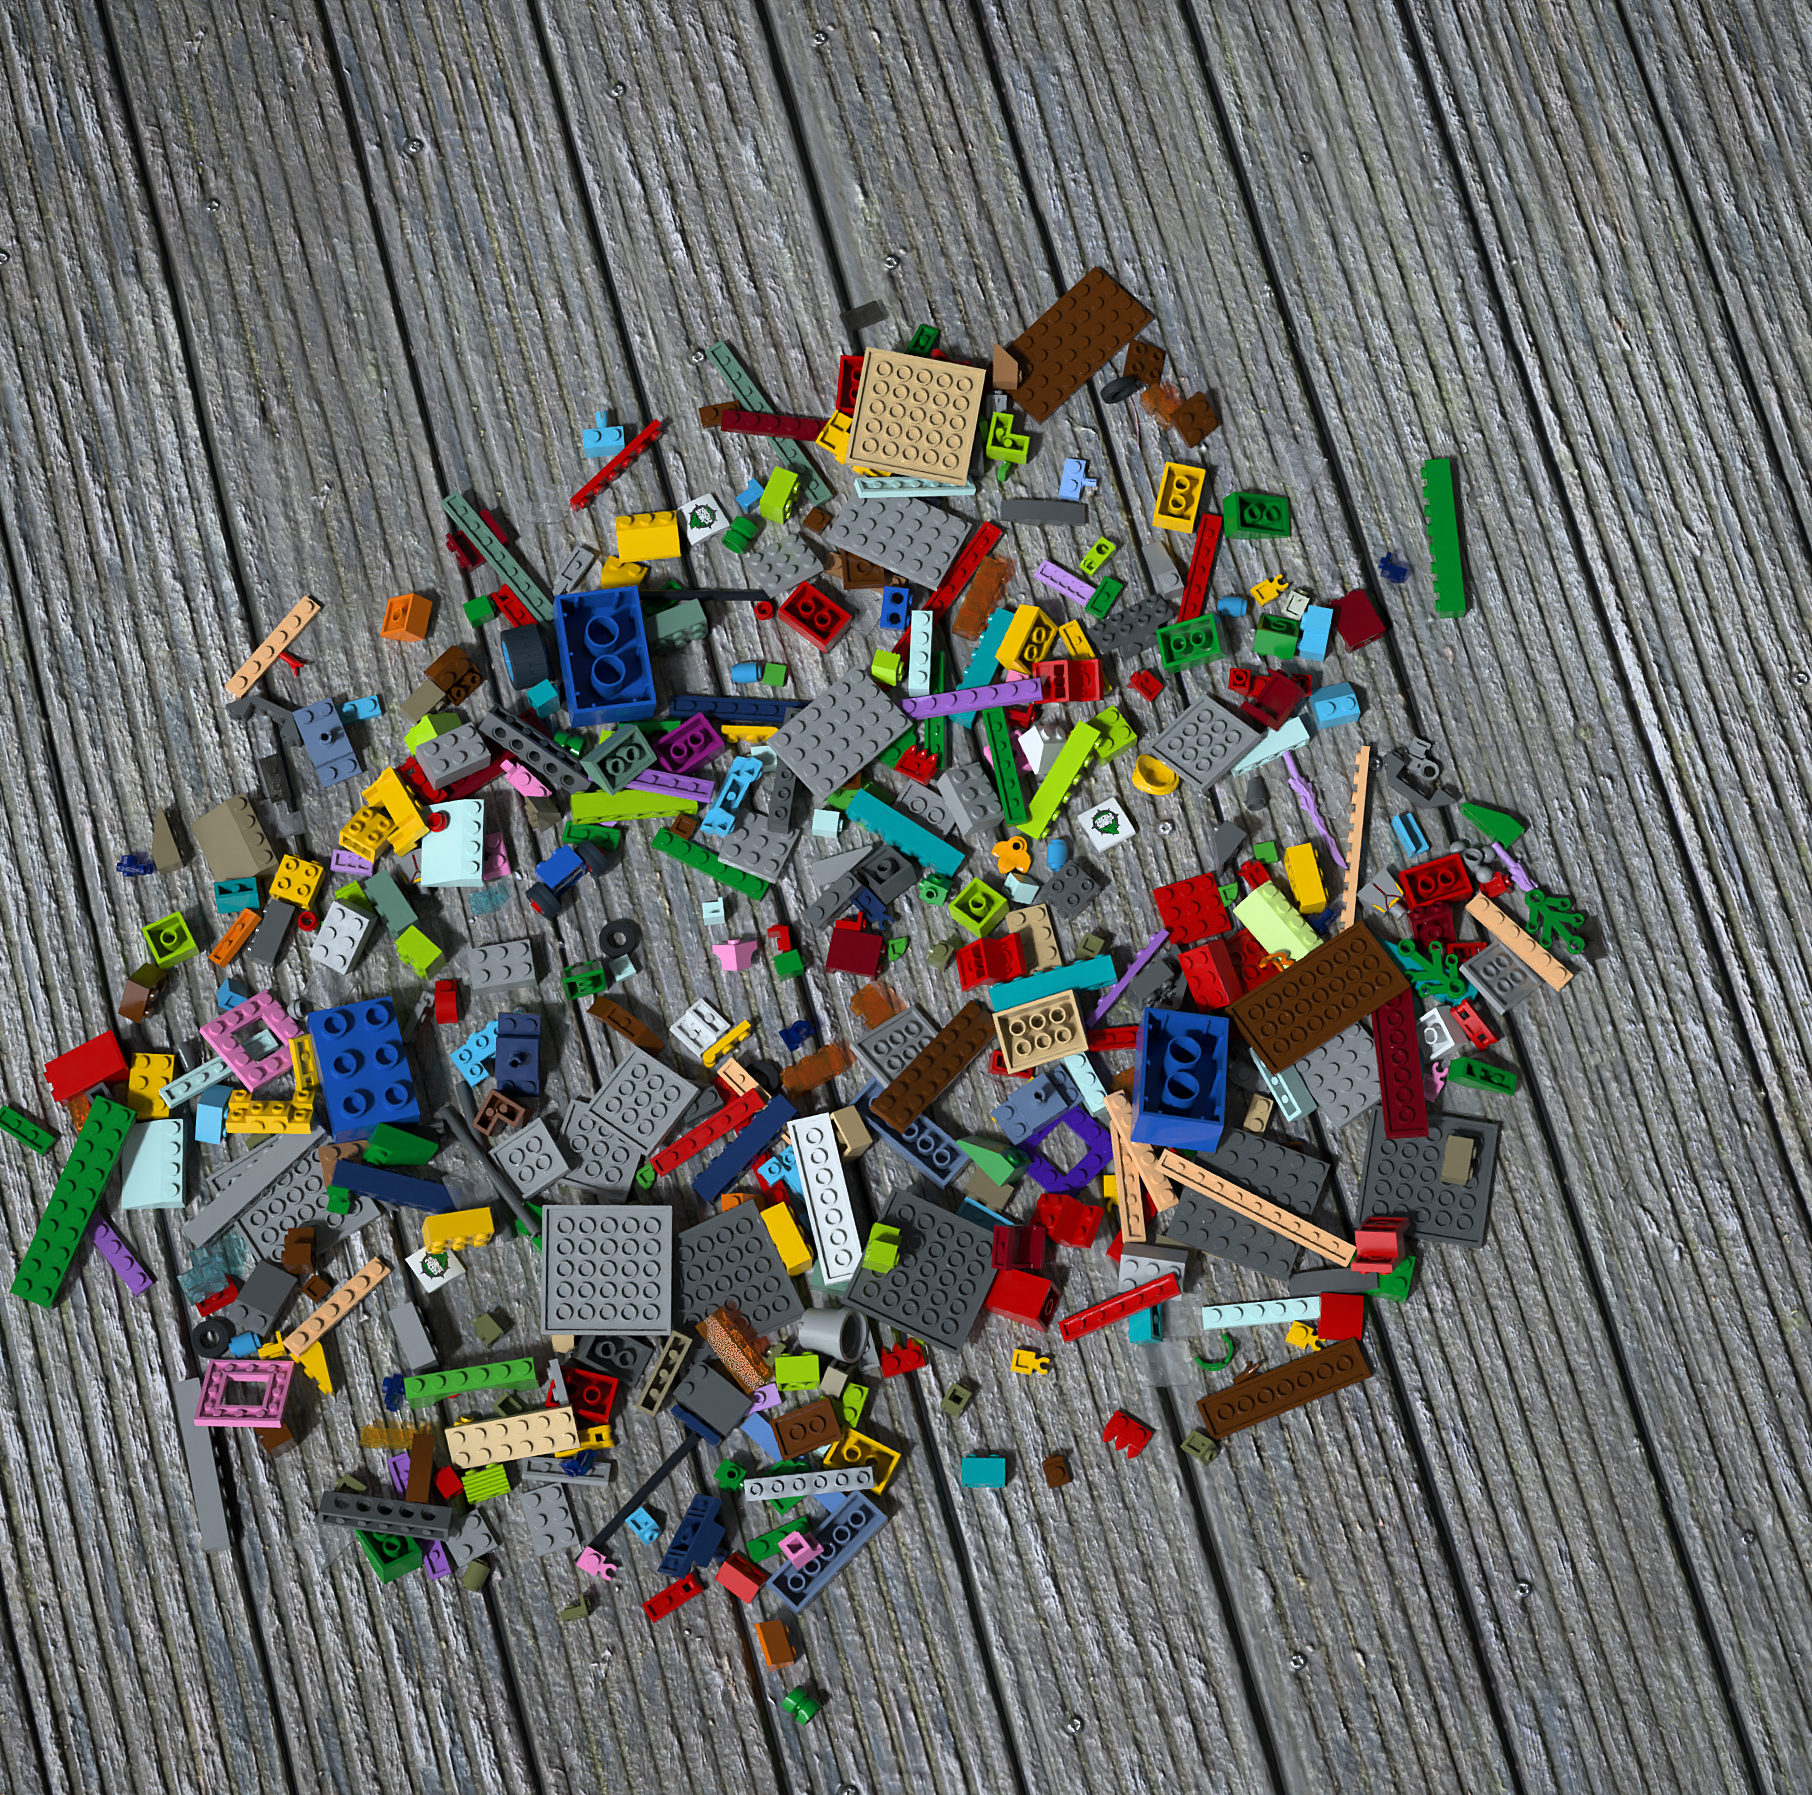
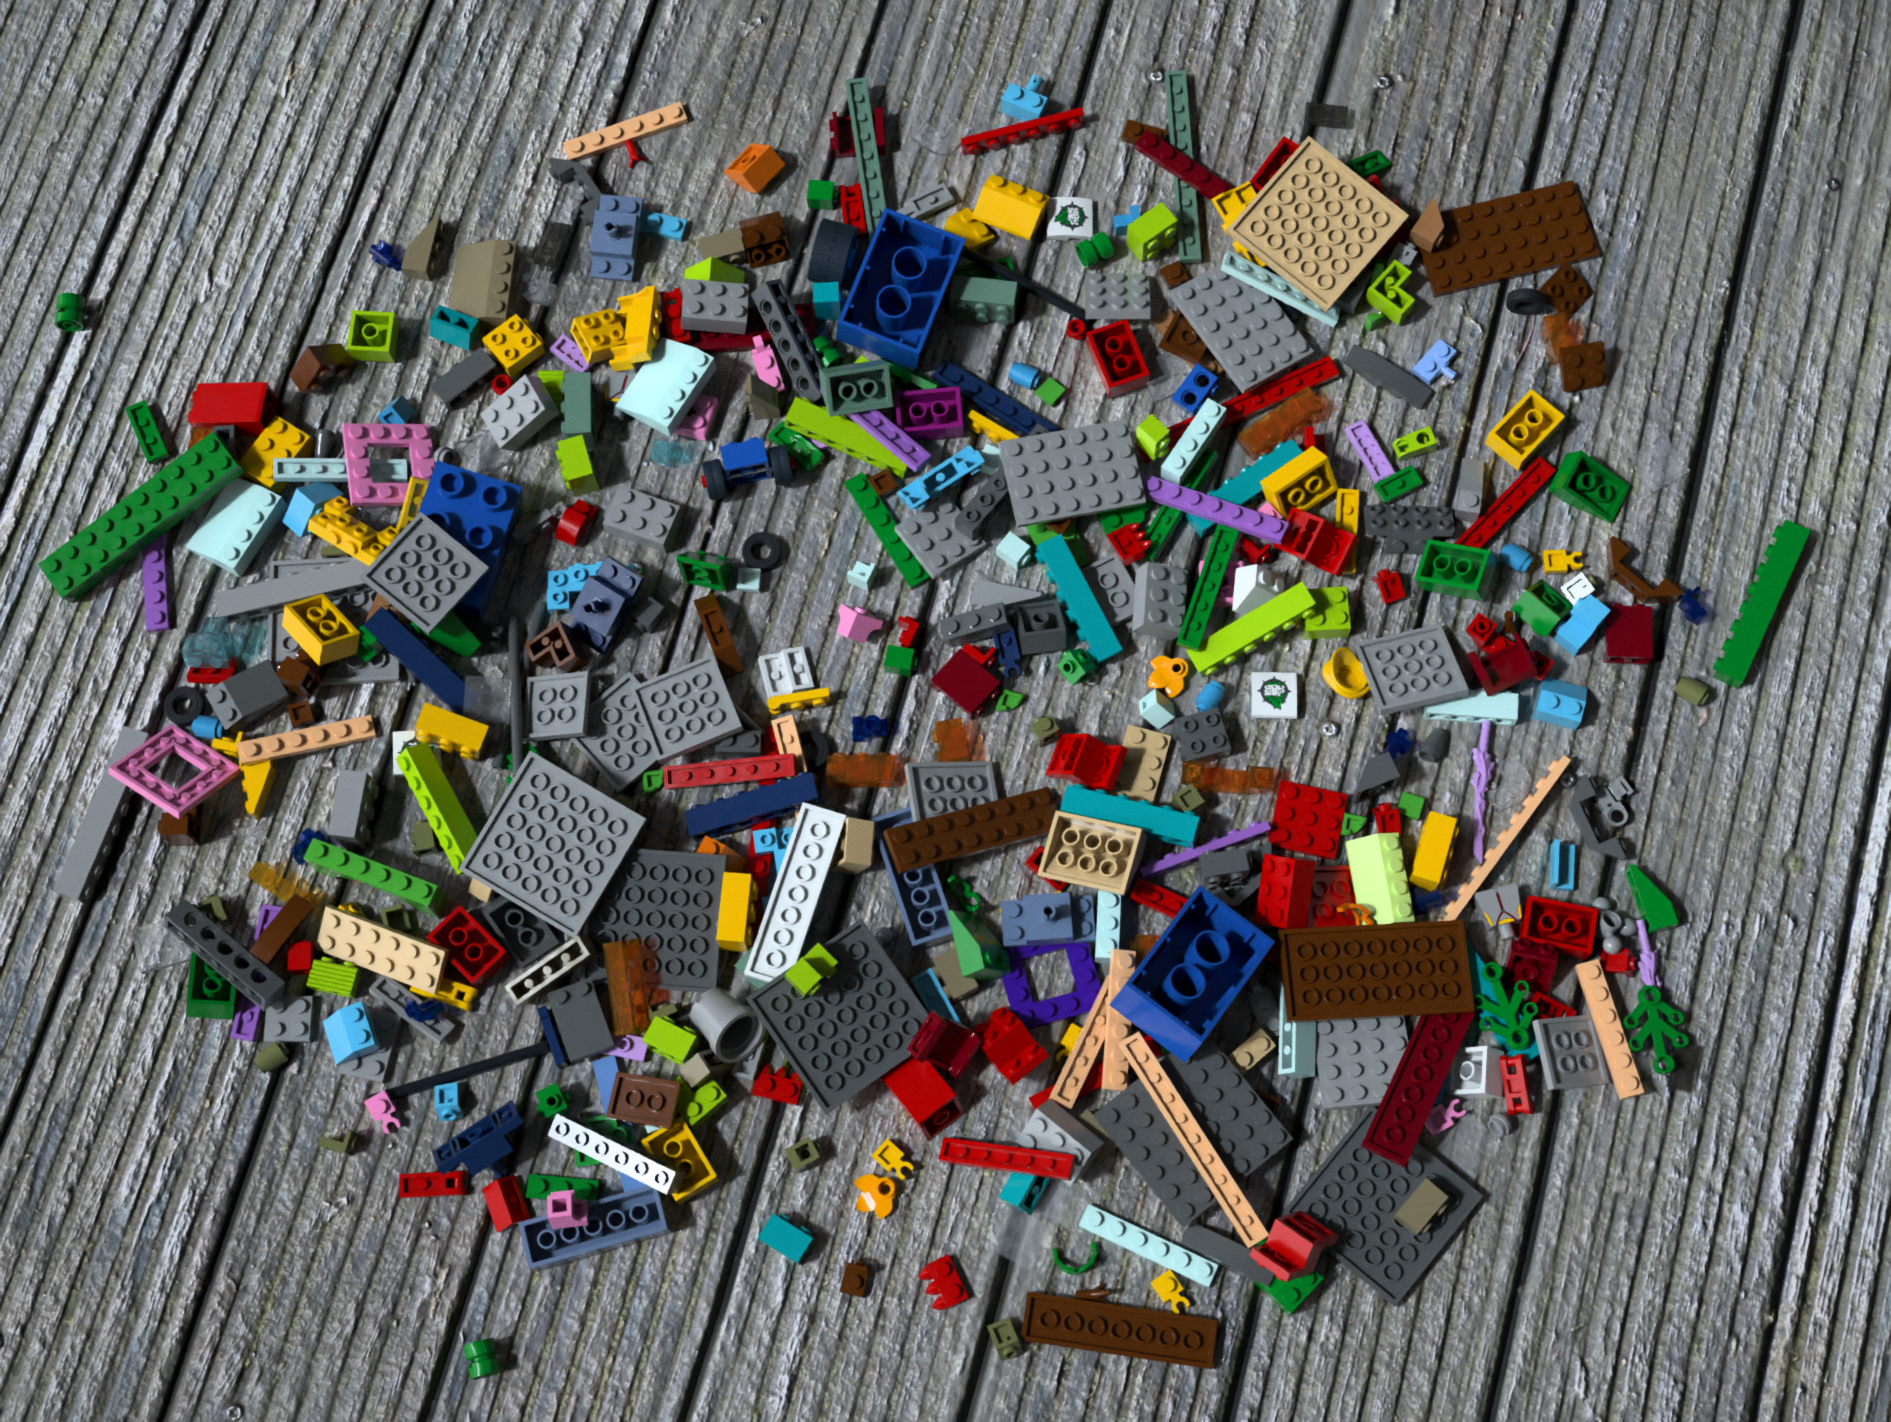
camera: 35 degrees right, 0 degrees up
orange plate [208,907,262,968] -> none
red plate [427,812,447,833] -> none
light grey plate [547,1359,570,1406] -> none
orange slope [755,1620,797,1673] -> none
lime brick [948,877,1010,938] -> none
red slope [1317,1293,1363,1342] -> none
green slope [1448,1057,1517,1096] -> none
none -> yellow brick [282,593,360,666]
none -> medium azure slope [323,1001,381,1065]
none -> light grey plate [360,511,489,635]
none -> lime brick [396,742,478,875]
none -> dark grey brick [630,595,667,634]
none -> light orange plate [854,1174,898,1219]
none -> green helmet [947,875,983,914]
none -> clear orange slope [1181,761,1274,795]
none -> red bracket [1302,427,1326,455]
none -> clear blue plate [1382,728,1413,759]
none -> reddish brown bar [1499,611,1516,637]
none -> reddish brown slope [1606,536,1683,604]
none -> olive brick [1673,676,1710,706]

